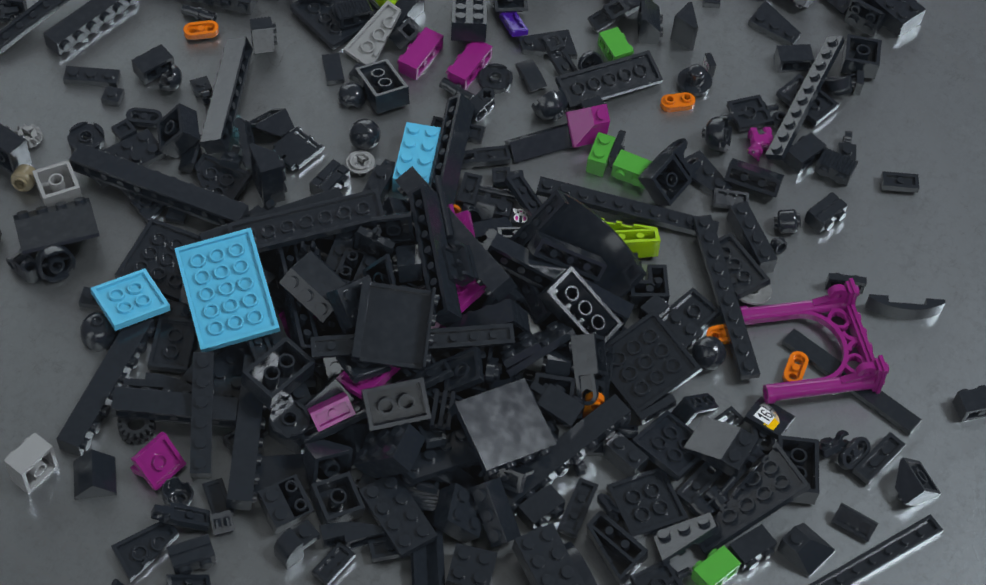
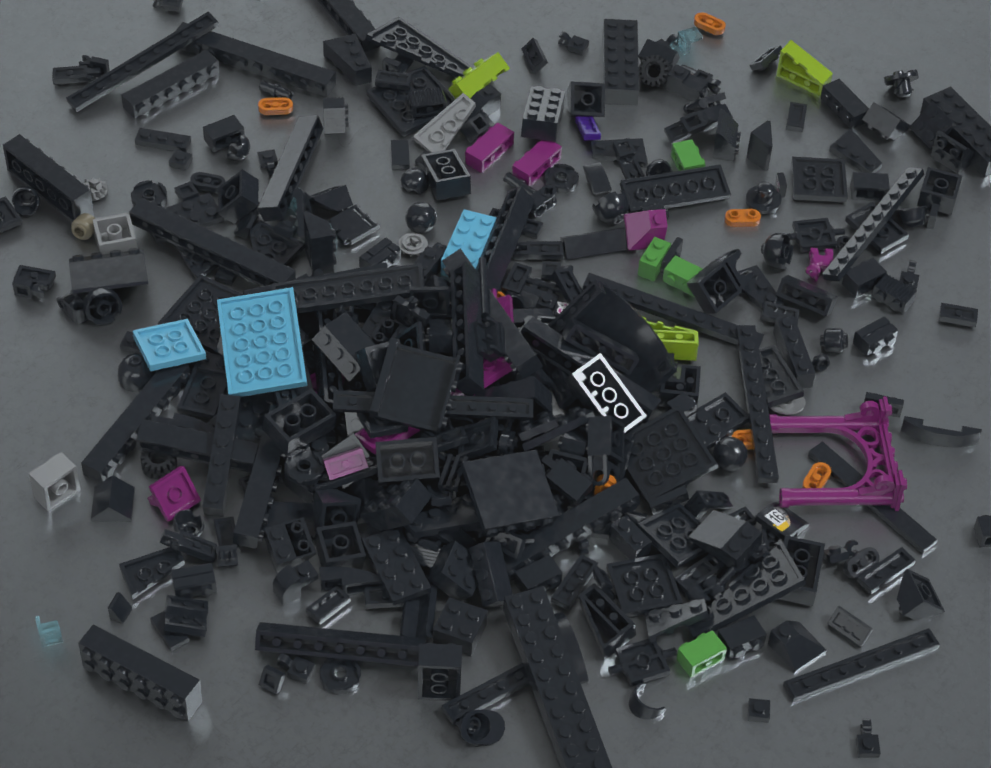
camera: 10 degrees right, 5 degrees down
none -> black plate [791,156,848,202]

